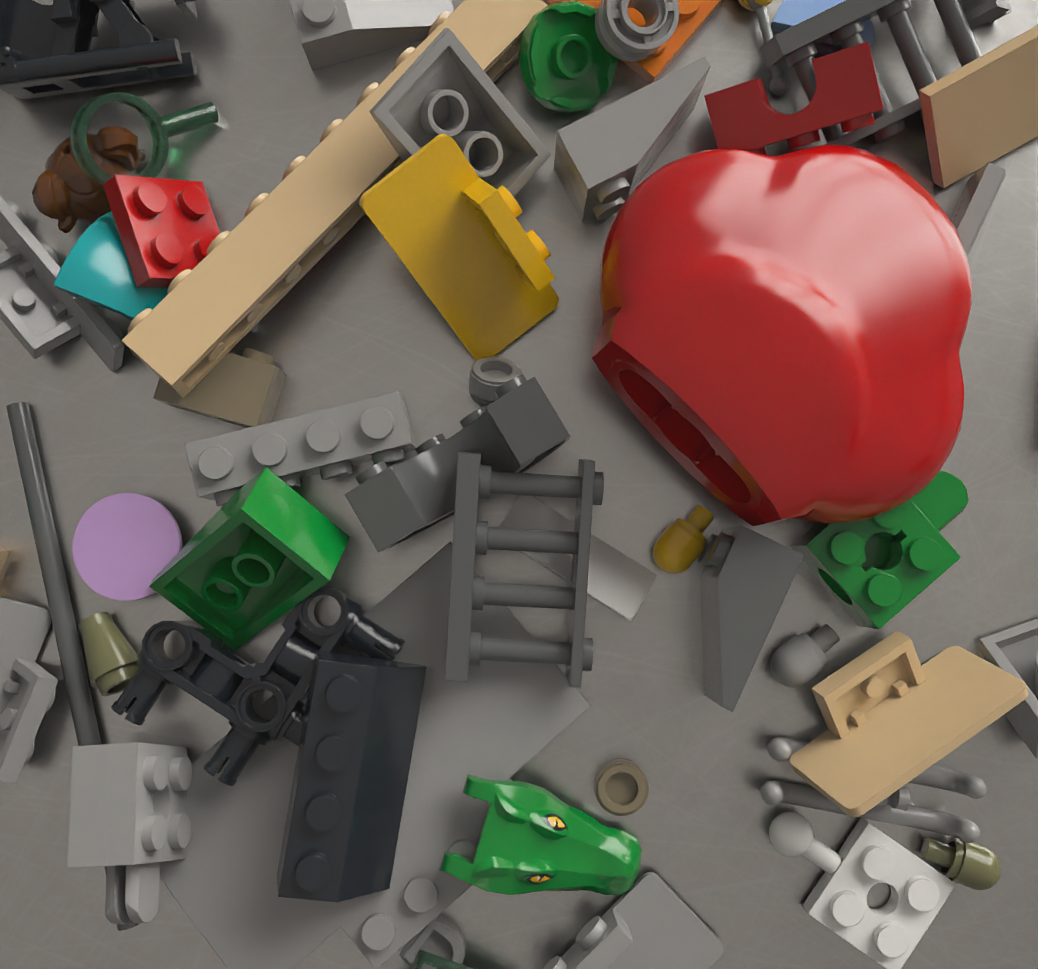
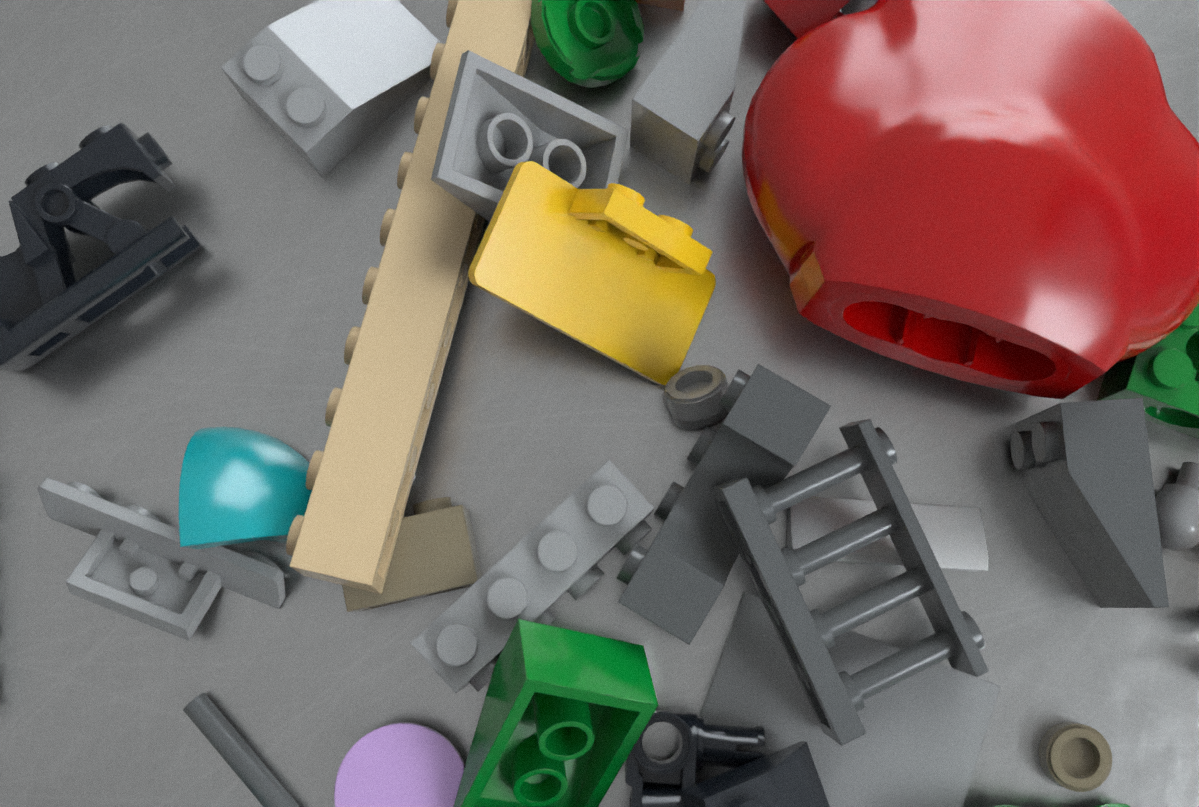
camera: 25 degrees left, 5 degrees down
reddish brown hair [32,126,146,234] -> none
clear green piece [70,92,219,185] -> none
red plate [103,175,220,287] -> none
yellow cylinder [653,505,715,574] -> none

